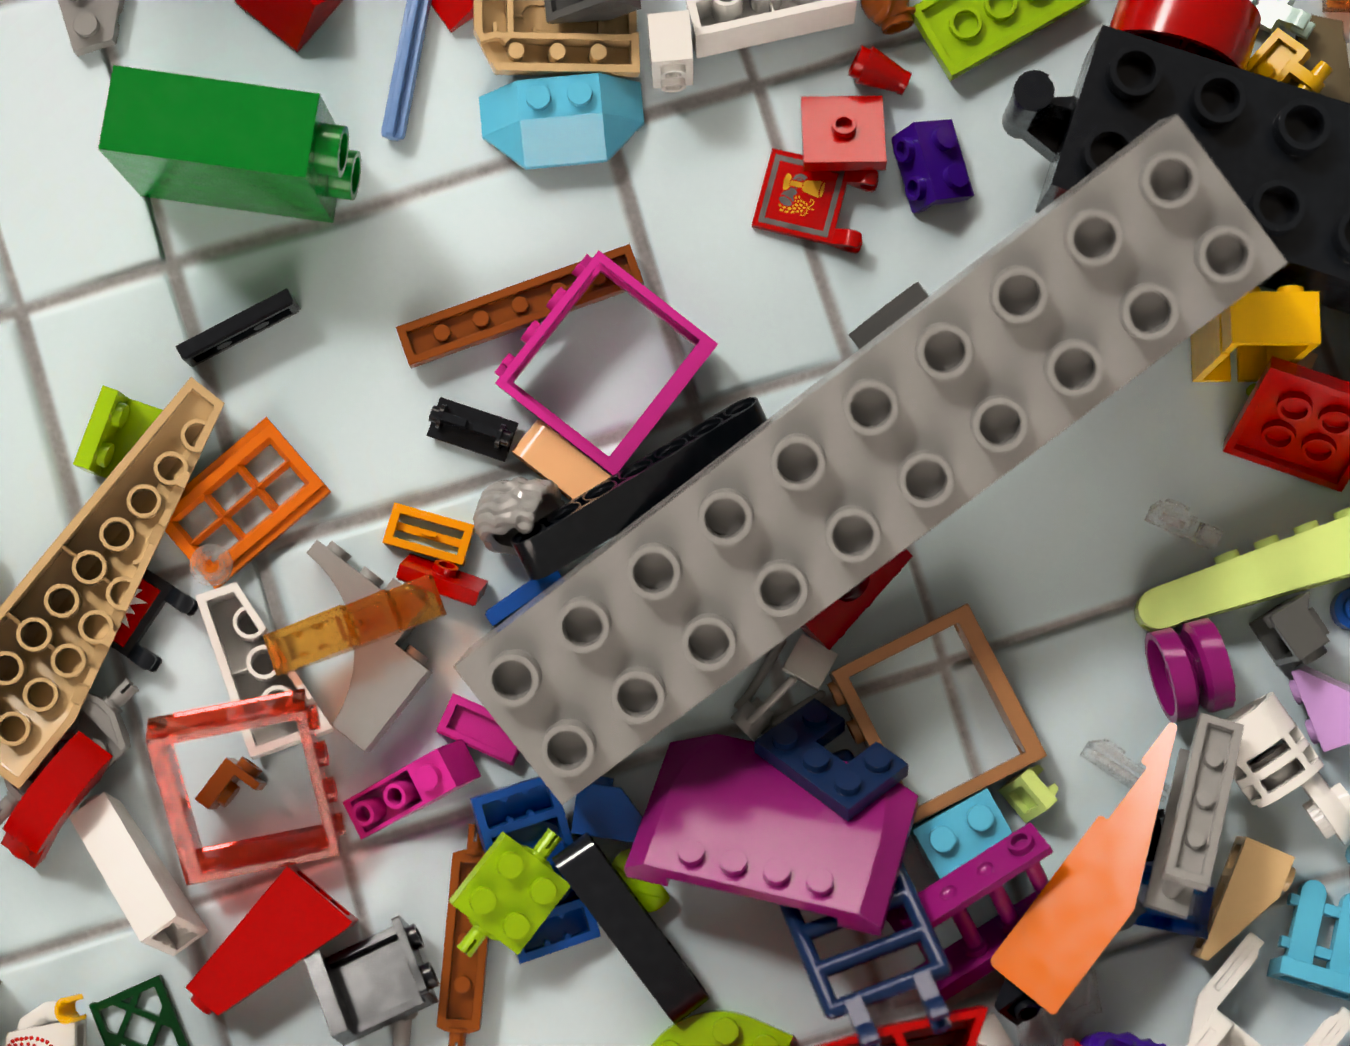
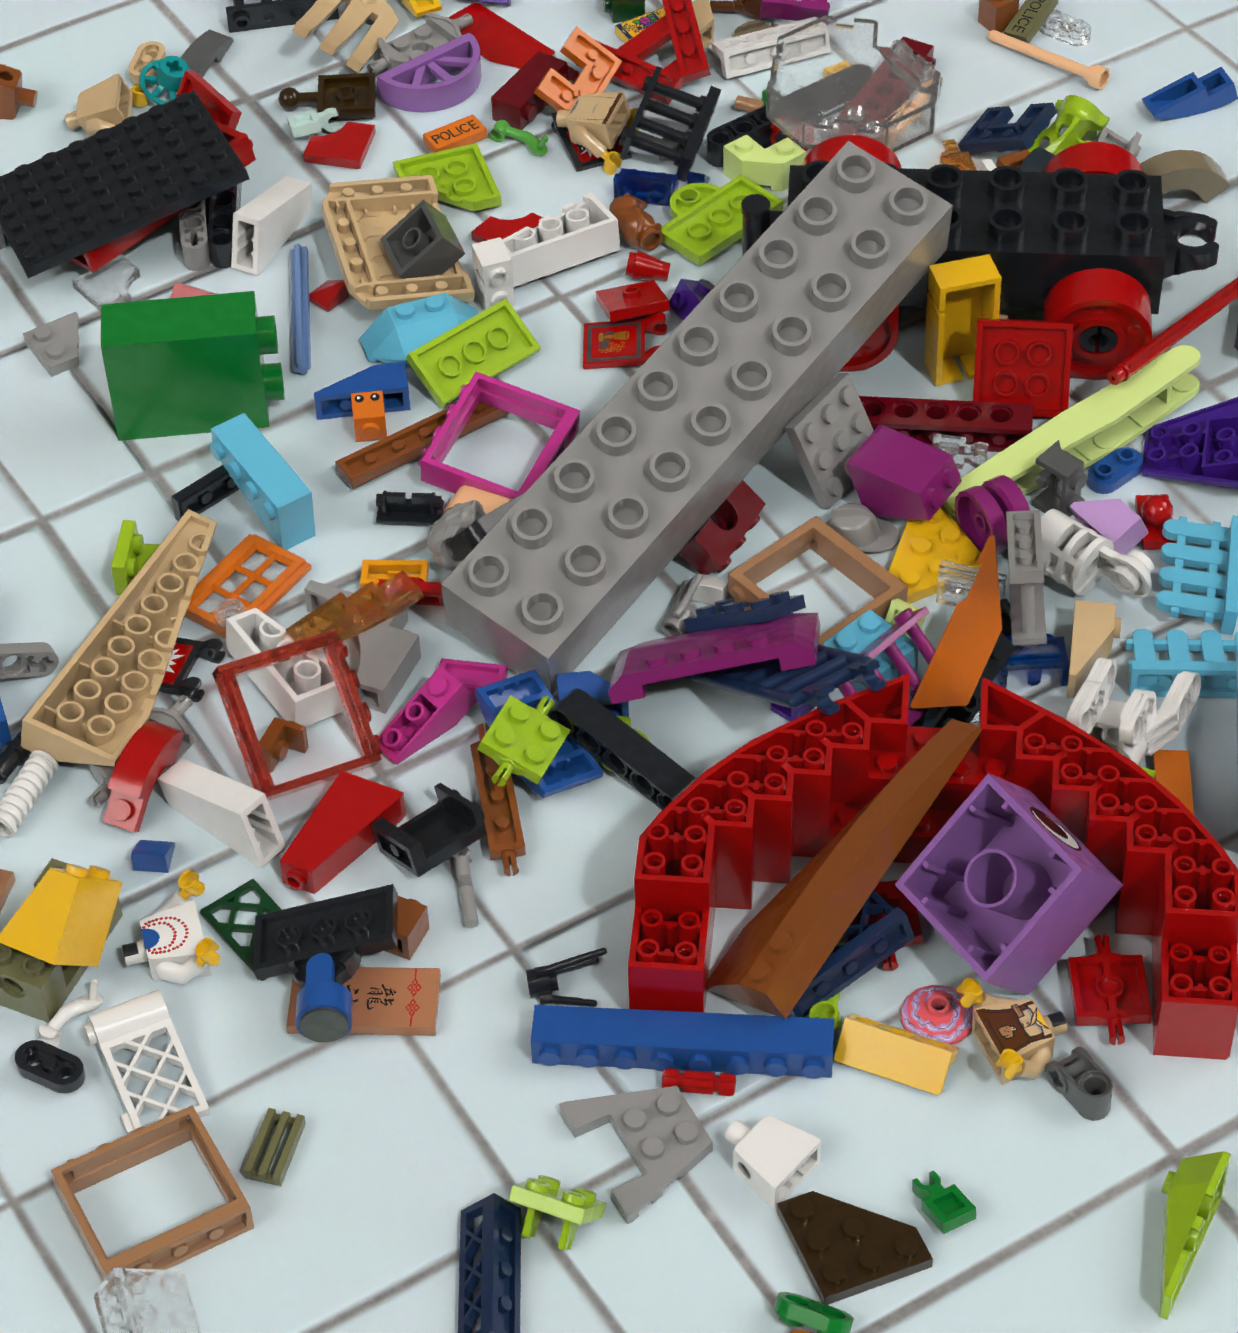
camera: 15 degrees left, 35 degrees down
none -> blue slope [131,840,175,873]
none -> medium azure wedge [210,413,316,550]
none -> blue slope [314,362,411,420]
none -> orange brick [351,390,387,442]
none -> lime plate [405,298,541,409]
none -> light grey plate [784,373,874,509]
none -> light grey piece [826,503,900,553]
none -> magenta slope [845,425,962,520]
none -> dark red brick [859,396,1033,452]
none -> yellow plate [888,506,982,604]

